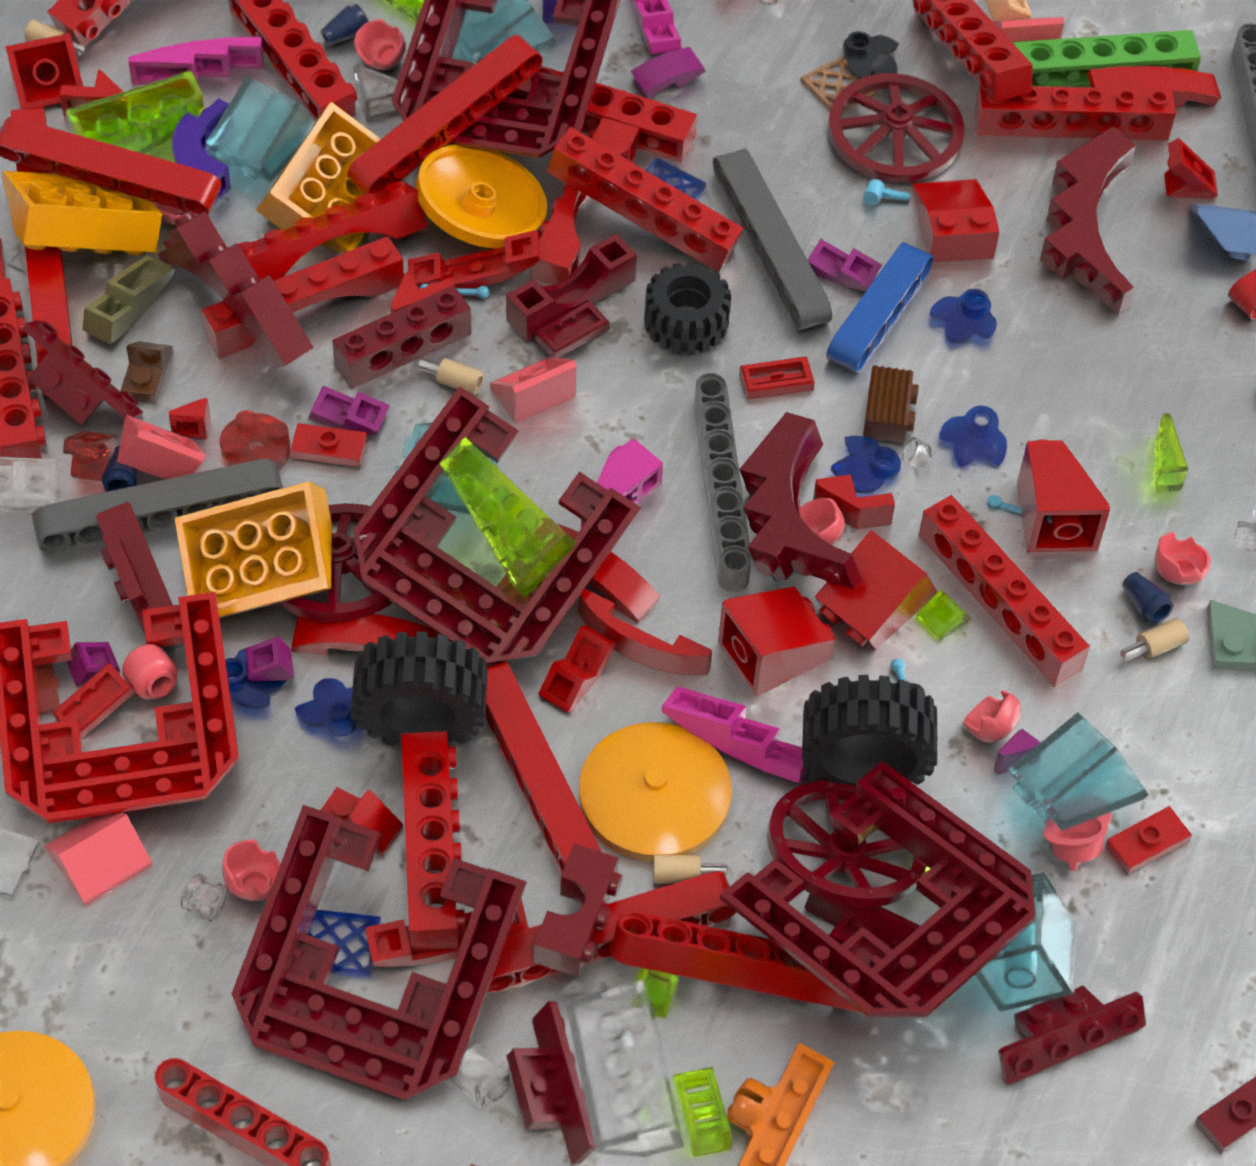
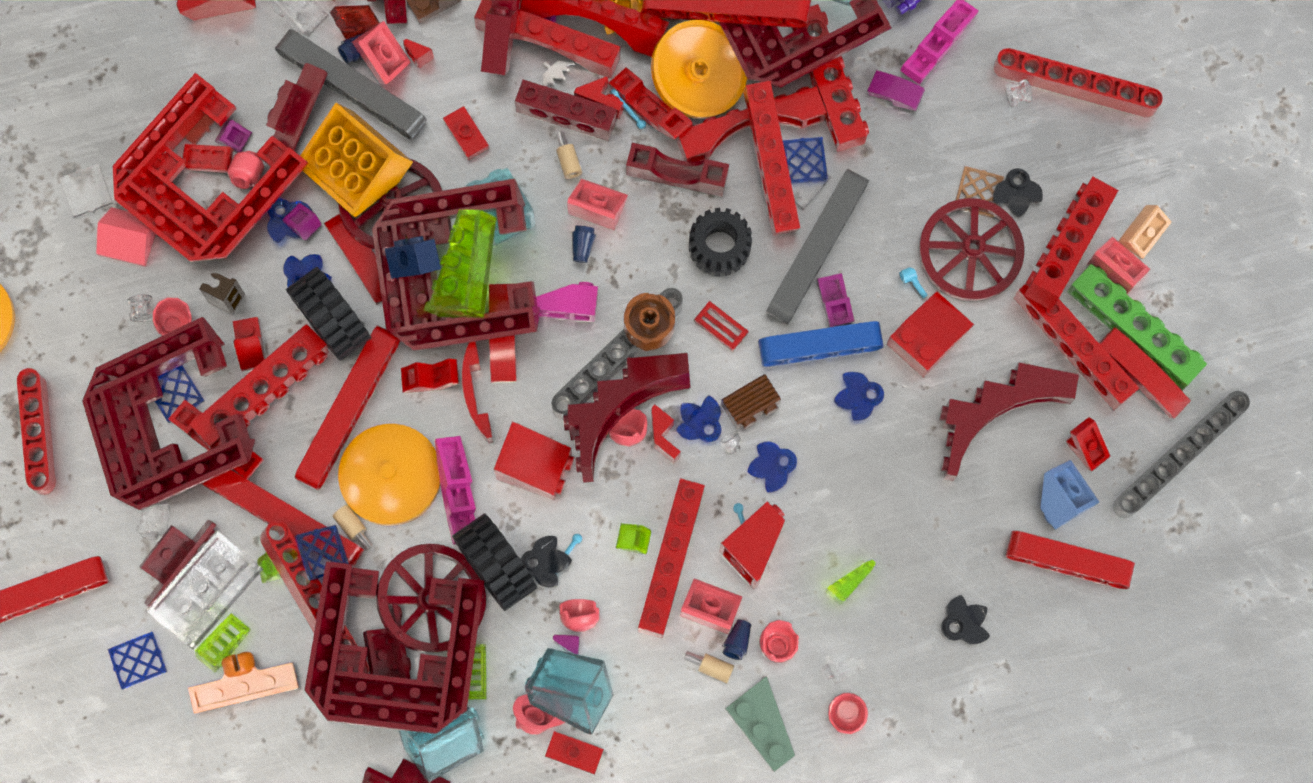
camera: 50 degrees right, 20 degrees up
clear red plate [219,410,291,470] -> none
magenta slope [308,385,390,436] -> none
dark red plate [534,301,610,358] -> none
dark red arch [534,843,623,977] -> none
red slope [814,530,938,649] -> none
none -> dark brown hinge [199,273,245,316]
none -> clear blue window [295,525,349,581]
none -> dark blue brick [385,236,441,279]
none -> white piece [543,61,575,87]
none -> dark blue cone [572,225,596,263]
none -> dark orange brick [624,293,675,351]
none -> coral slope [680,578,742,634]

